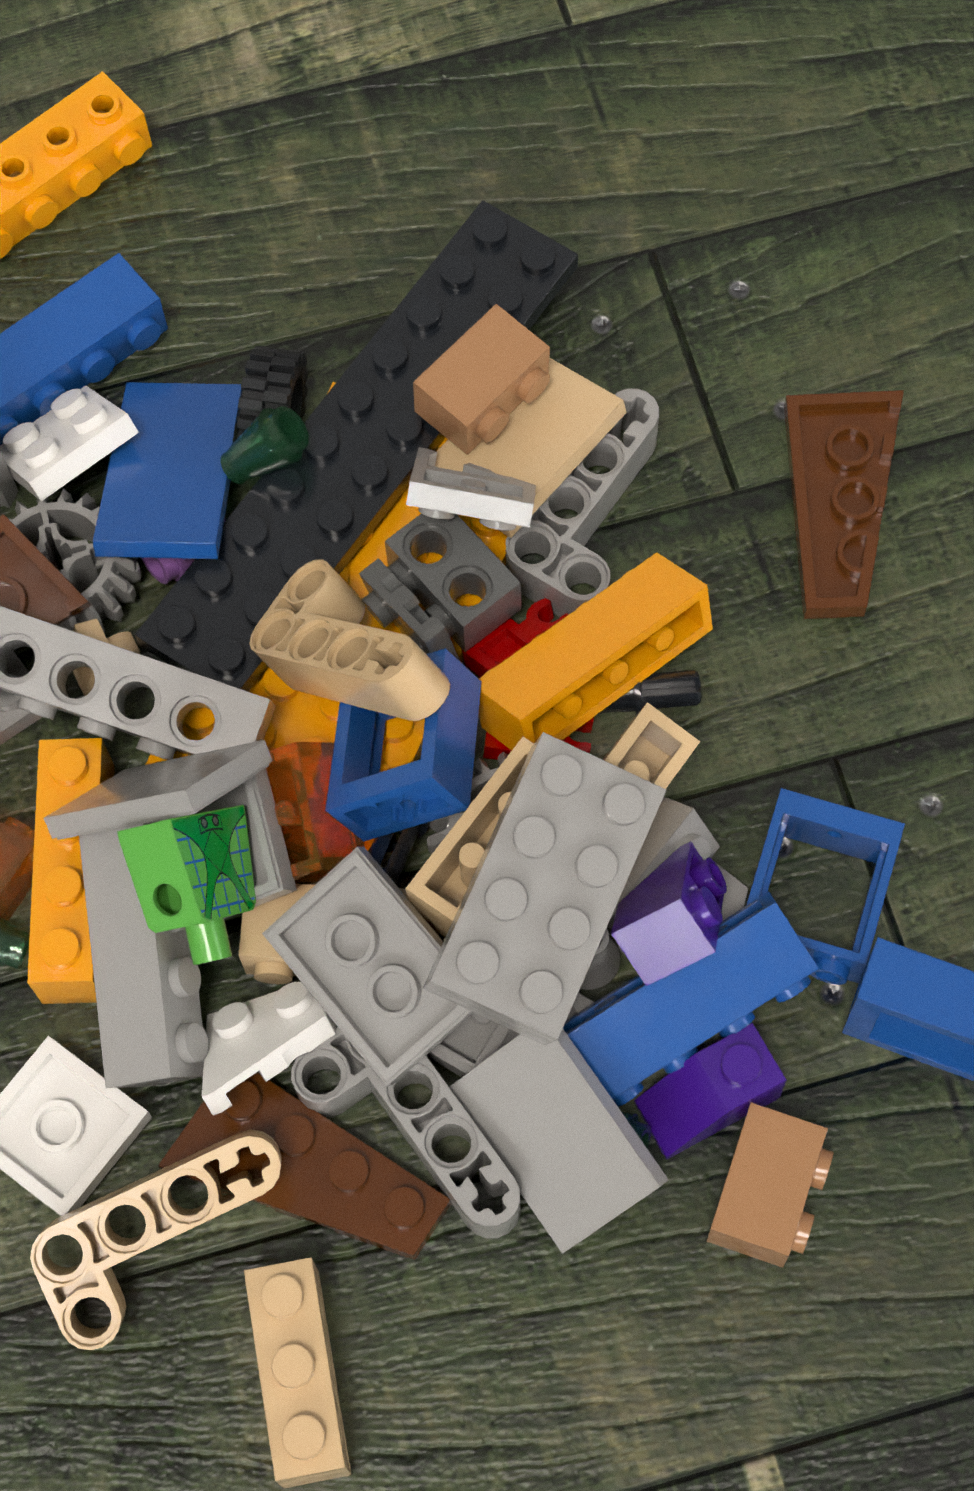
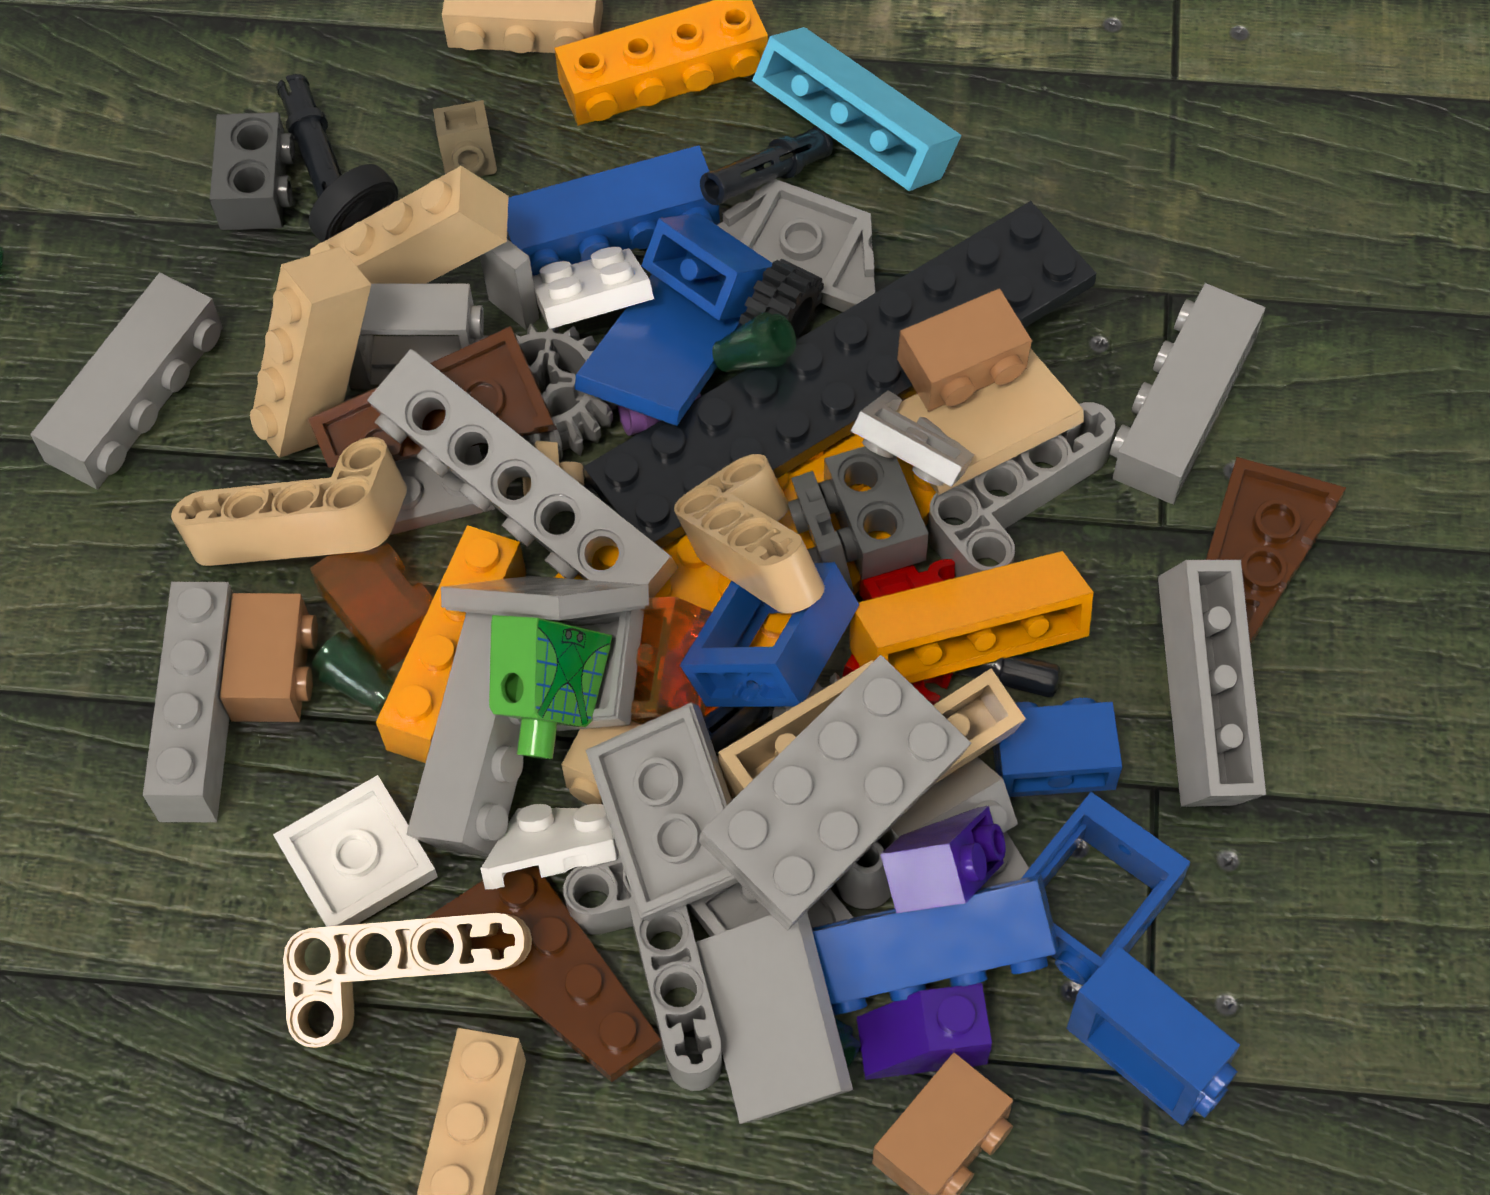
camera: 20 degrees right, 5 degrees down
none -> blue brick [641,213,772,321]
none -> black pin [700,126,833,205]
none -> light grey wing [717,179,875,312]
none -> medium azure brick [752,27,962,191]
none -> blue brick [993,698,1122,797]
none -> light grey brick [1109,283,1266,505]
none -> light grey brick [1158,560,1266,807]

